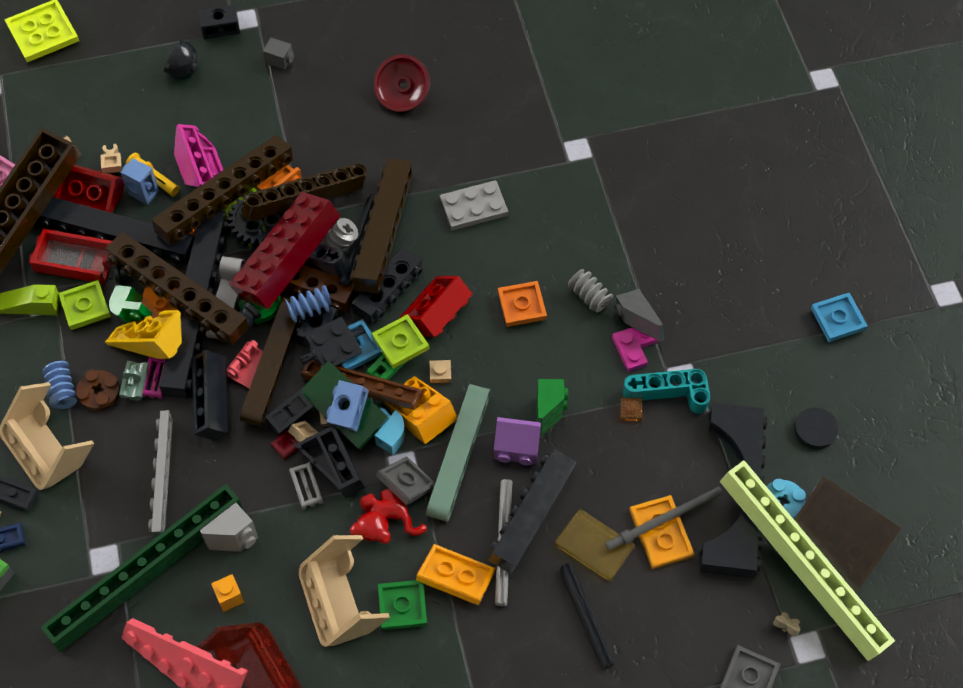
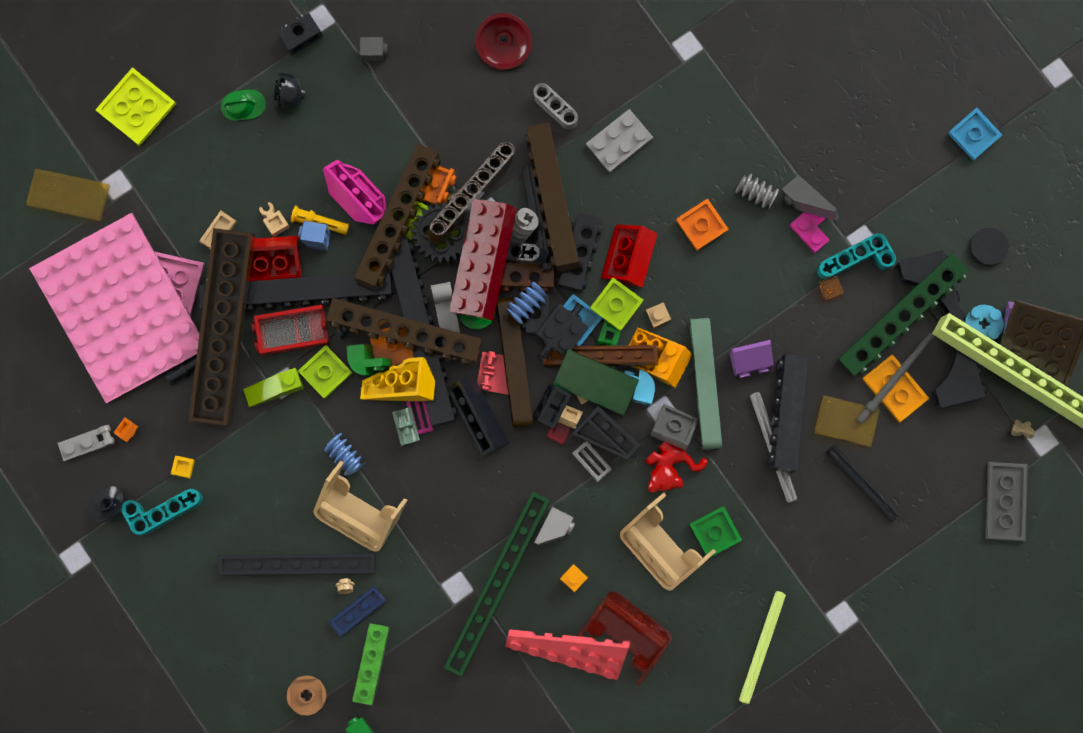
camera: 20 degrees left, 20 degrees up
reddish brown plate [76,370,120,412] -> none
light grey plate [148,410,173,538] -> none
black wheel [238,302,261,328] -> none
medium blue brick [326,380,369,432] -> none
light orange tile [416,544,496,605] -> none
green slope [537,379,568,437] -> none
none -> green piece [221,90,266,121]
none -> light grey beam [534,83,578,130]
none -> dark green brick [838,253,969,376]

